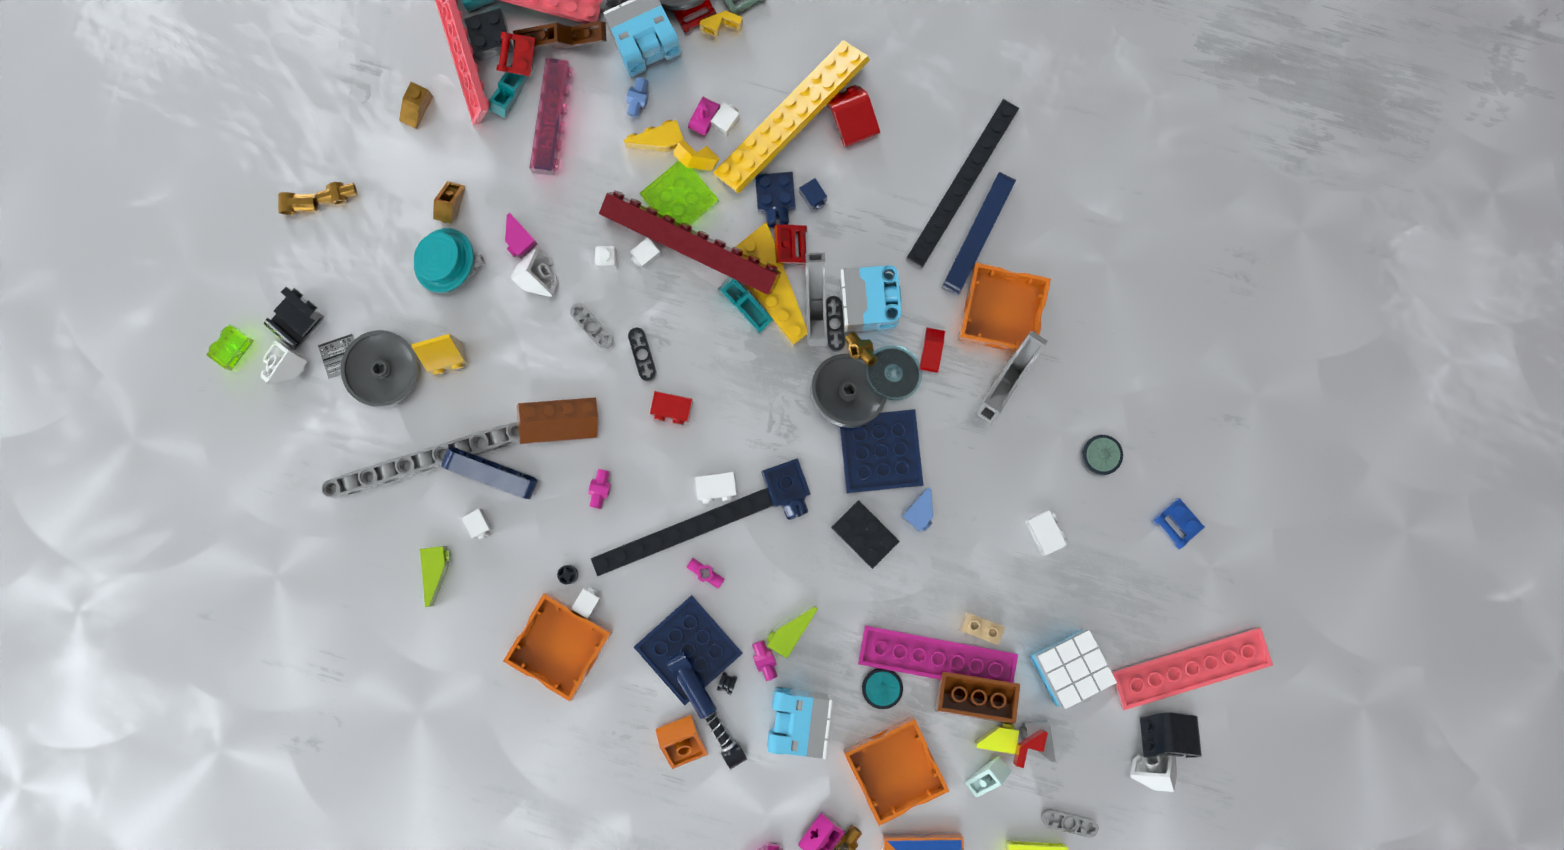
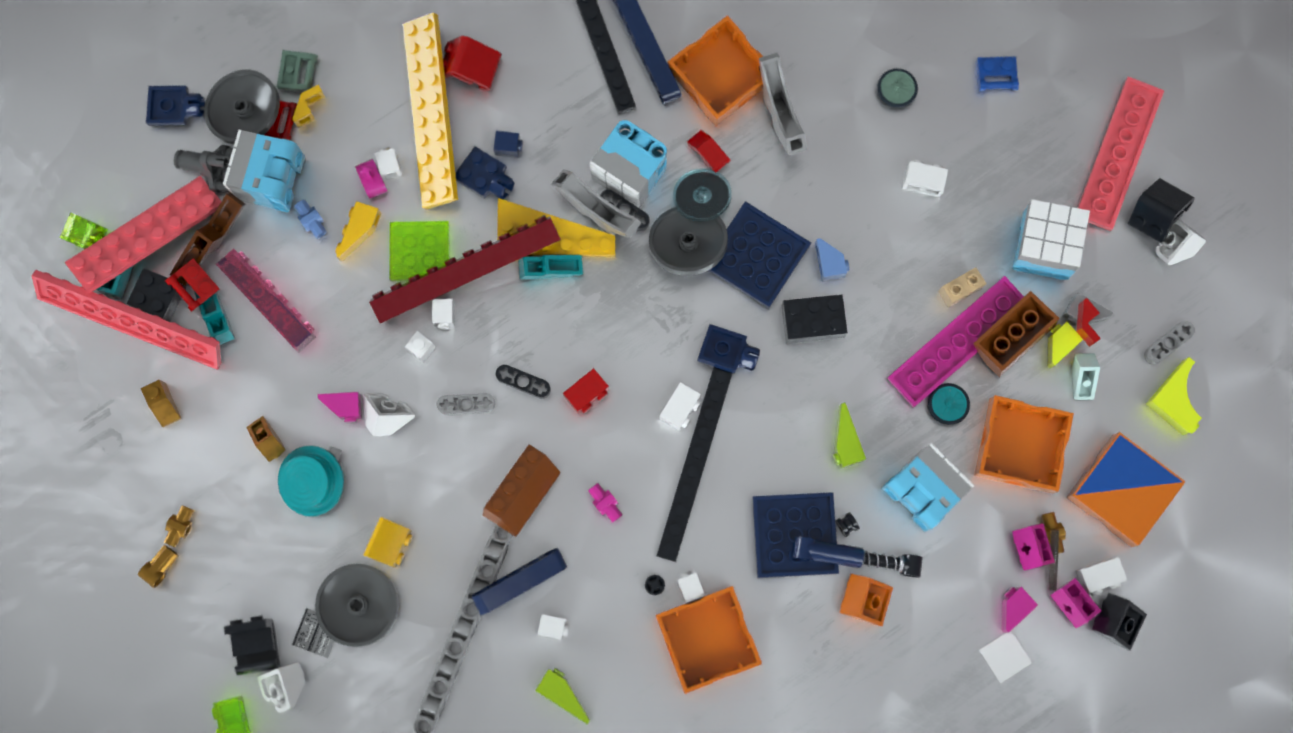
camera: 55 degrees left, 5 degrees down
yellow slope [673,140,720,171] -> none
dark pink axle [686,558,725,589] -> none
dark pink axle [752,640,778,681] -> none
red plate [774,224,807,265] -> none
pearl gold axle [845,332,878,366] -> none

